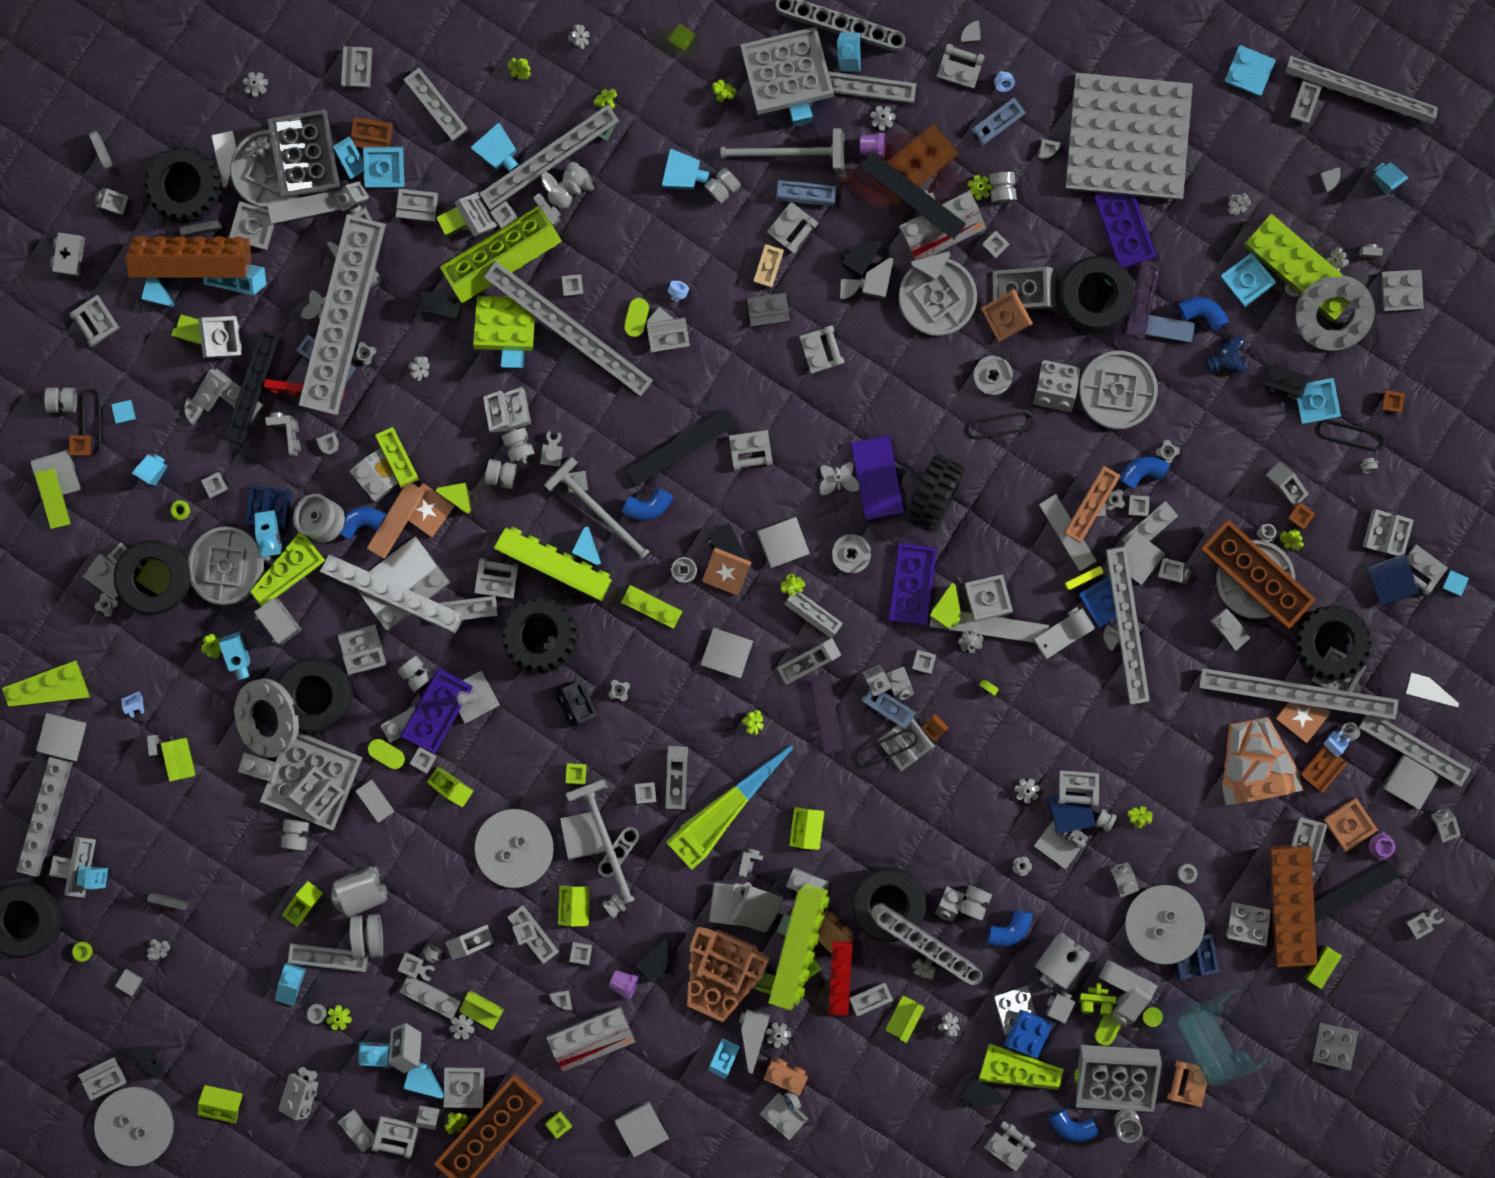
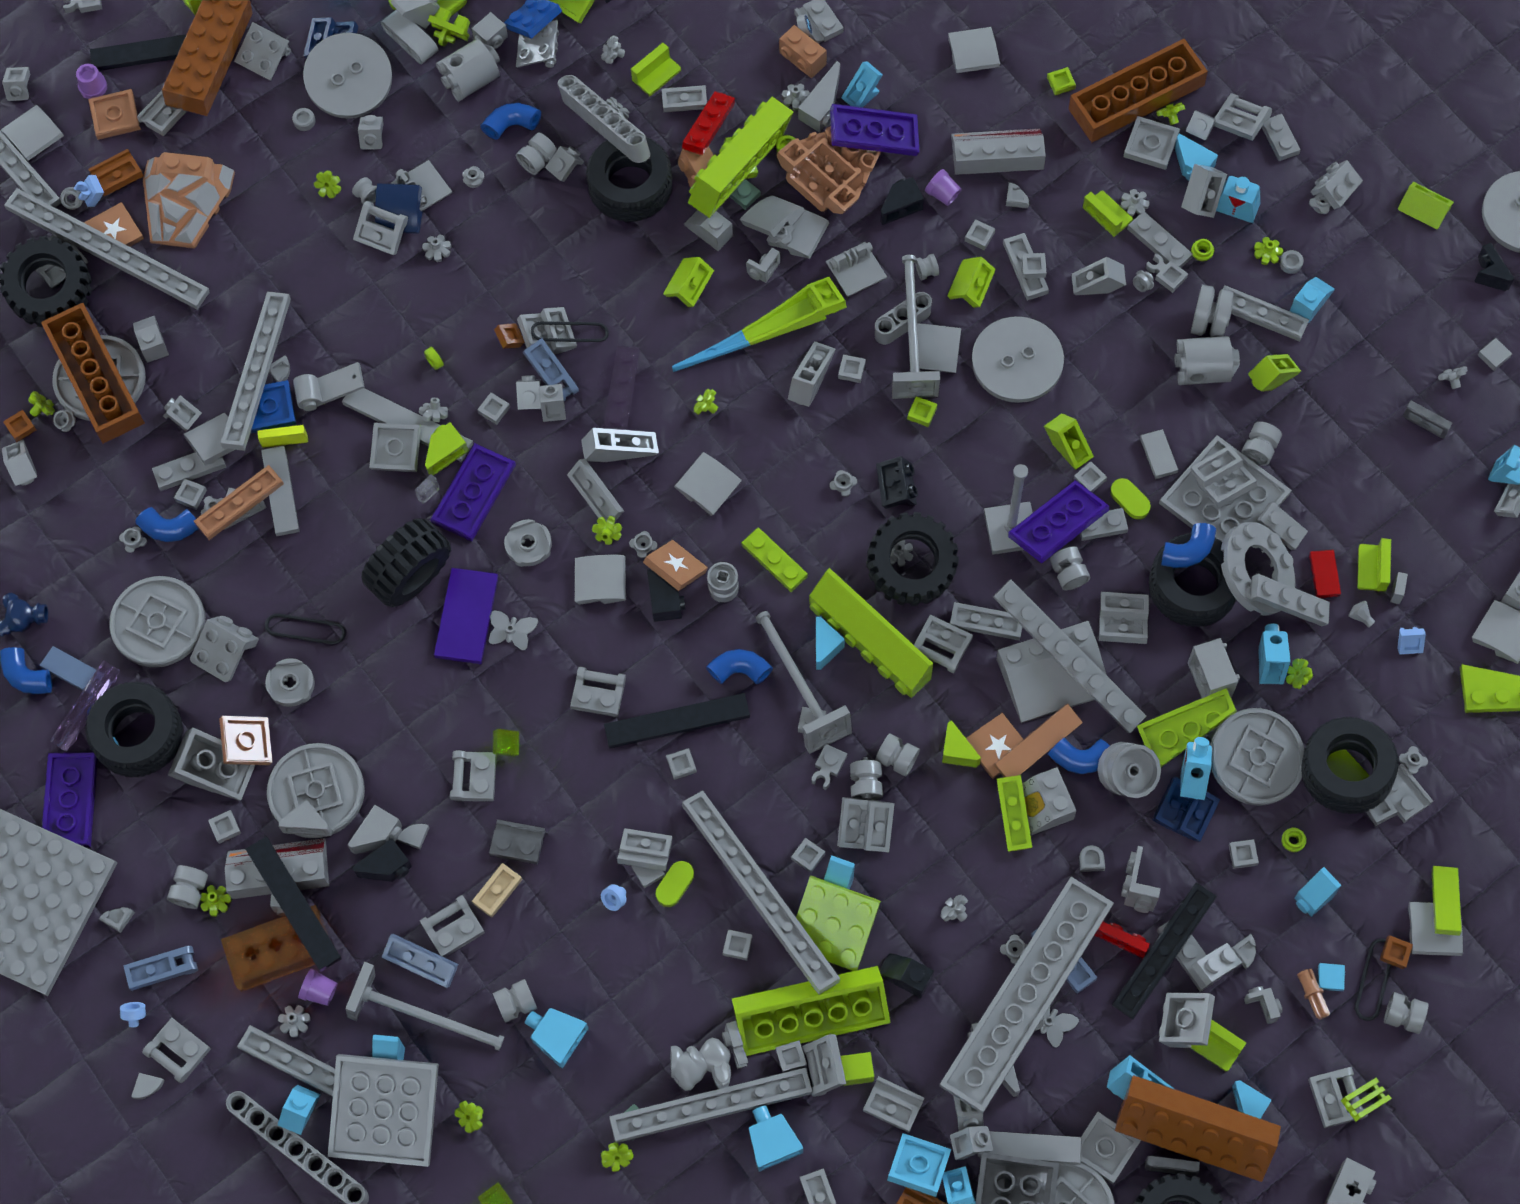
camera: 160 degrees left, 20 degrees down
none -> clear tile [415,474,440,504]
none -> clear neon green plate [493,729,519,757]
none -> light grey plate [629,531,657,558]
none -> light grey tile [666,748,697,780]
none -> light grey plate [791,838,825,873]
none -> light grey hinge [826,242,887,297]
none -> dark purple tile [830,104,919,156]
none -> blue cylinder [1161,523,1216,568]
none -> lime plate [1191,239,1214,261]
none -> light grey bracket [1244,986,1282,1024]
none -> light grey plate [1251,574,1330,626]
none -> nougat axle [1297,969,1330,1019]
none -> red tile [1309,550,1341,598]
none -> lime tile [1340,1078,1392,1122]
none -> light grey rock [1348,601,1375,628]

